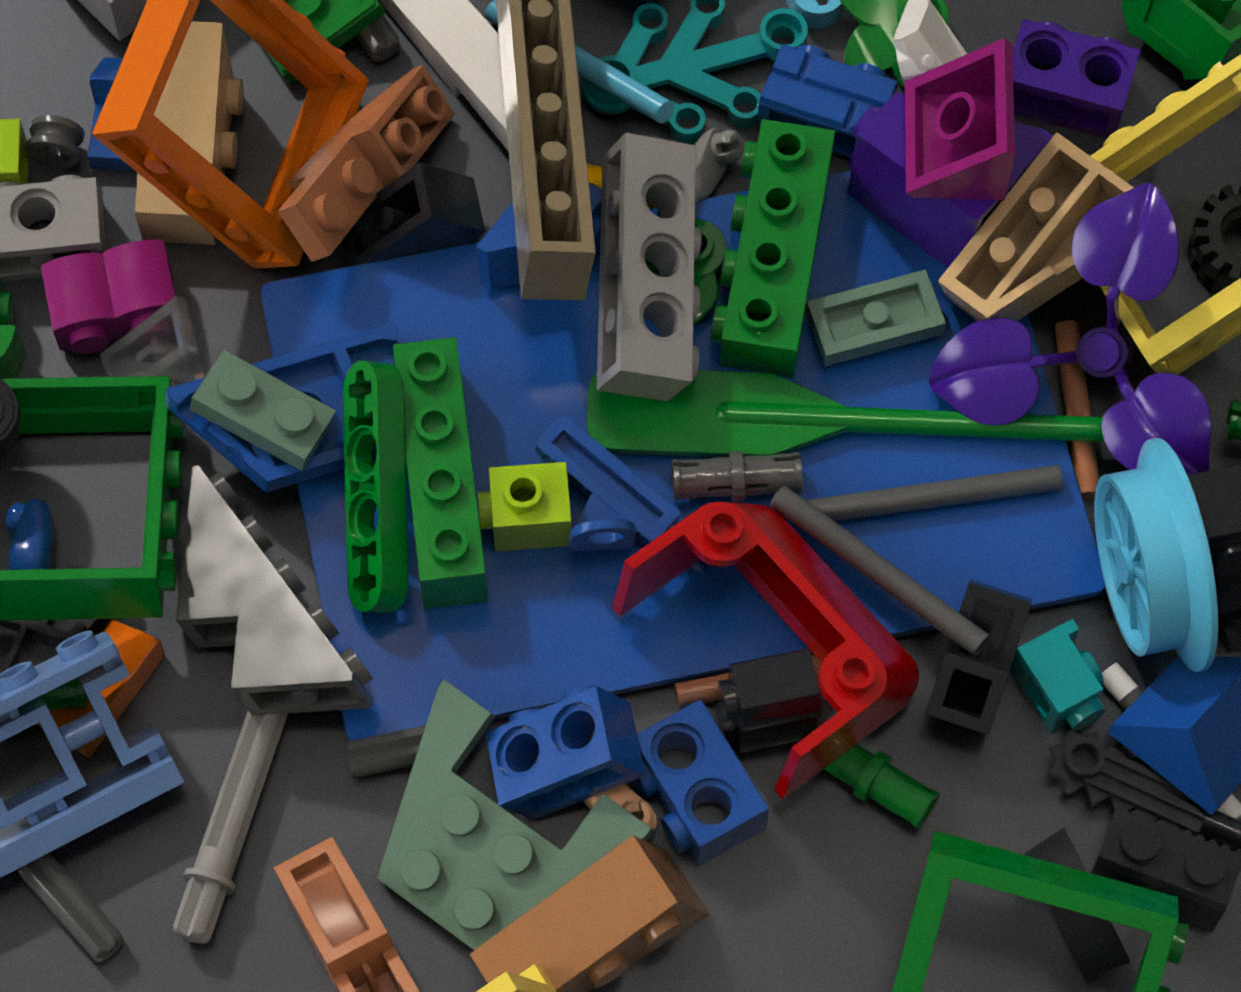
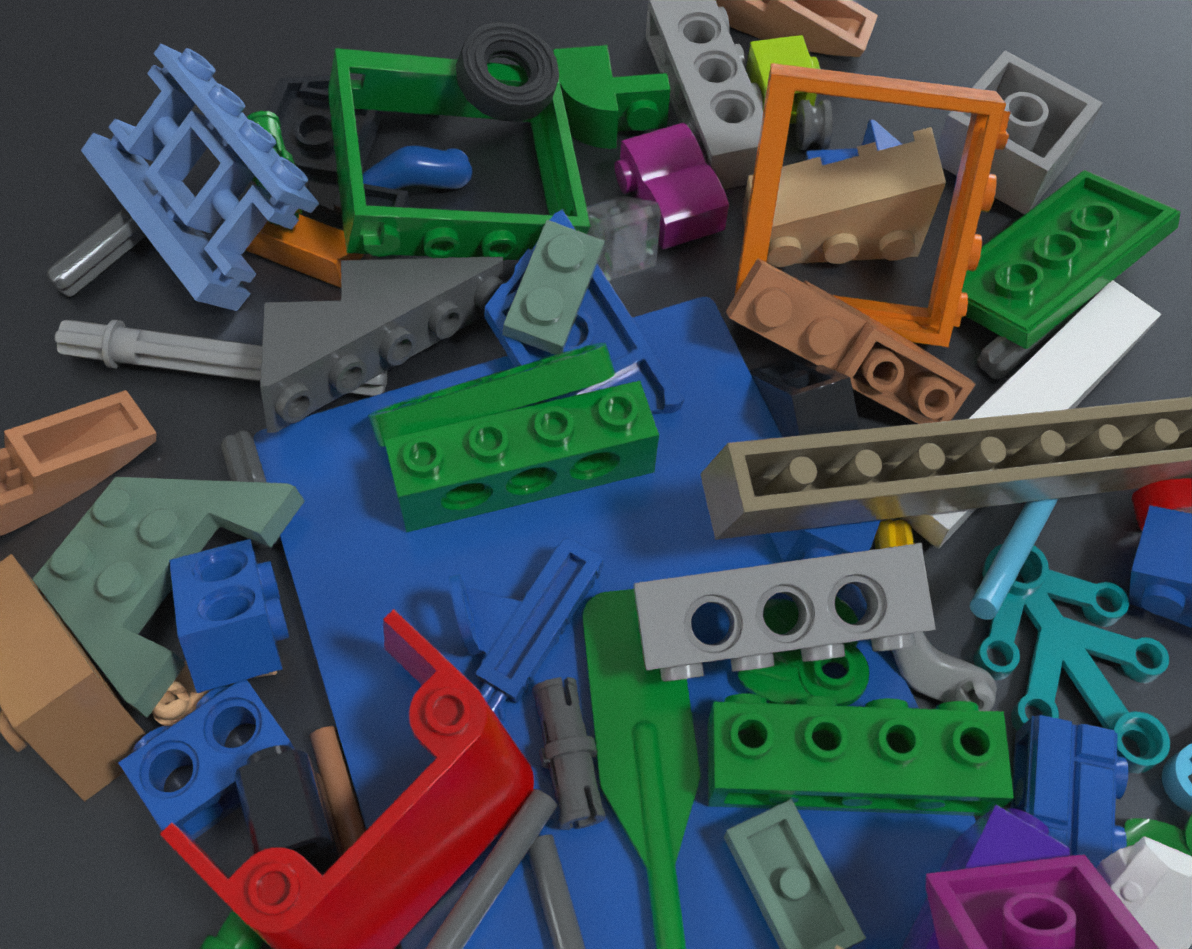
camera: 80 degrees right, 5 degrees down
lime brick [477,462,571,552] -> none

